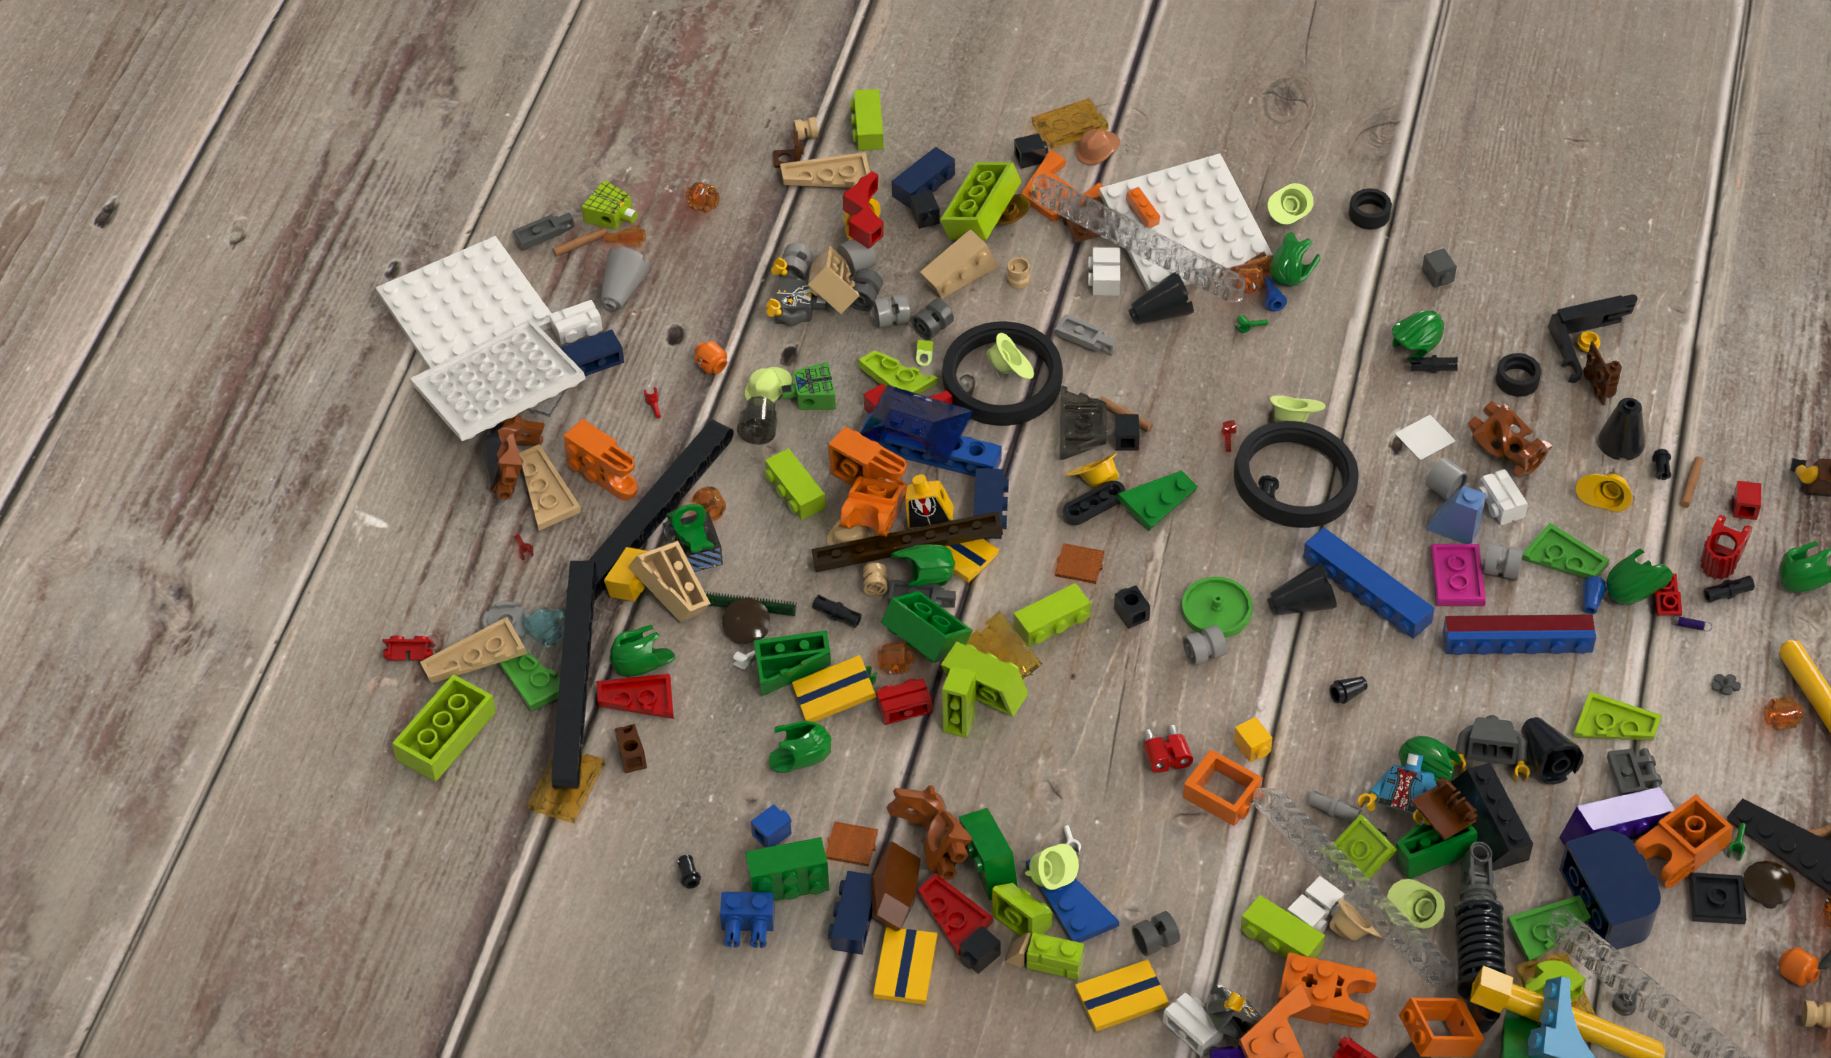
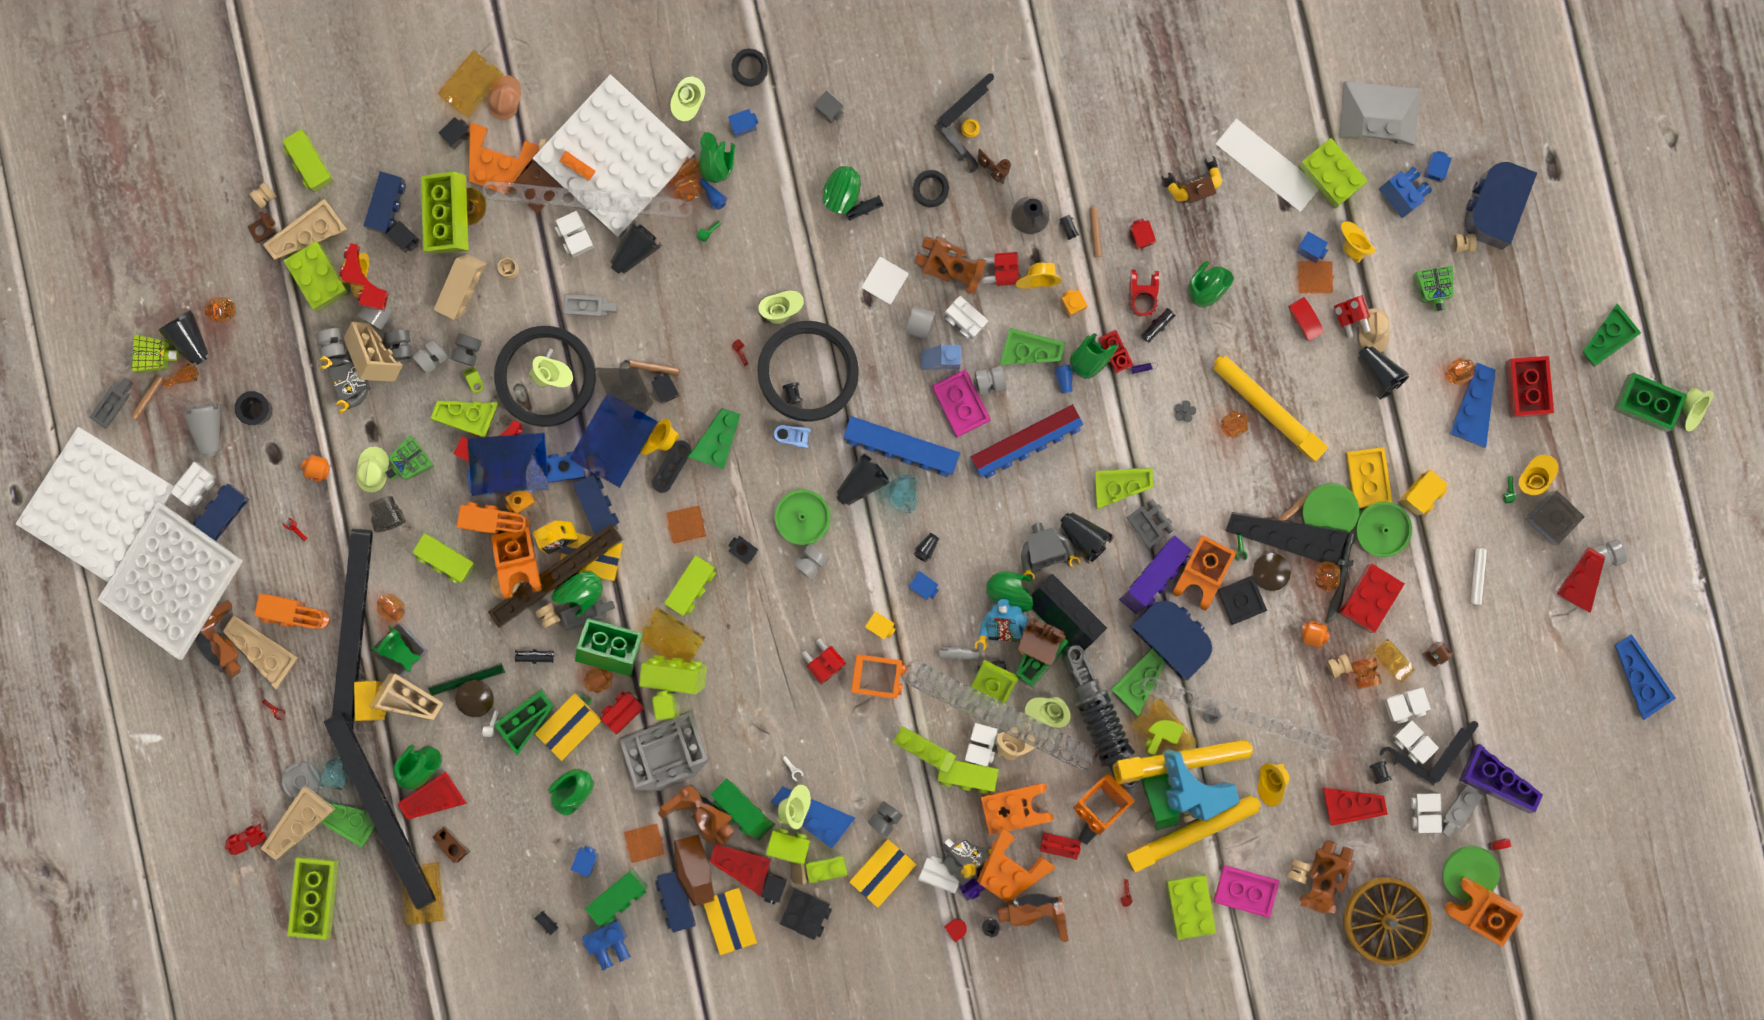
camera: 30 degrees left, 35 degrees up
none -> black cone [158,310,208,365]
none -> black piece [235,391,272,426]
none -> lime brick [284,241,350,312]
none -> light orange brick [505,485,537,514]
none -> clear blue slope [569,393,658,488]
none -> light grey slope [620,712,709,791]
none -> blue brick [728,109,759,138]
none -> light blue piece [774,425,812,448]
none -> black plate [780,888,832,940]
none -> clear light blue cylinder [886,475,919,514]
none -> lime brick [893,726,956,773]
none -> blue brick [908,571,939,600]
none -> red piece [982,252,1020,286]
none -> light orange brick [1061,289,1088,318]

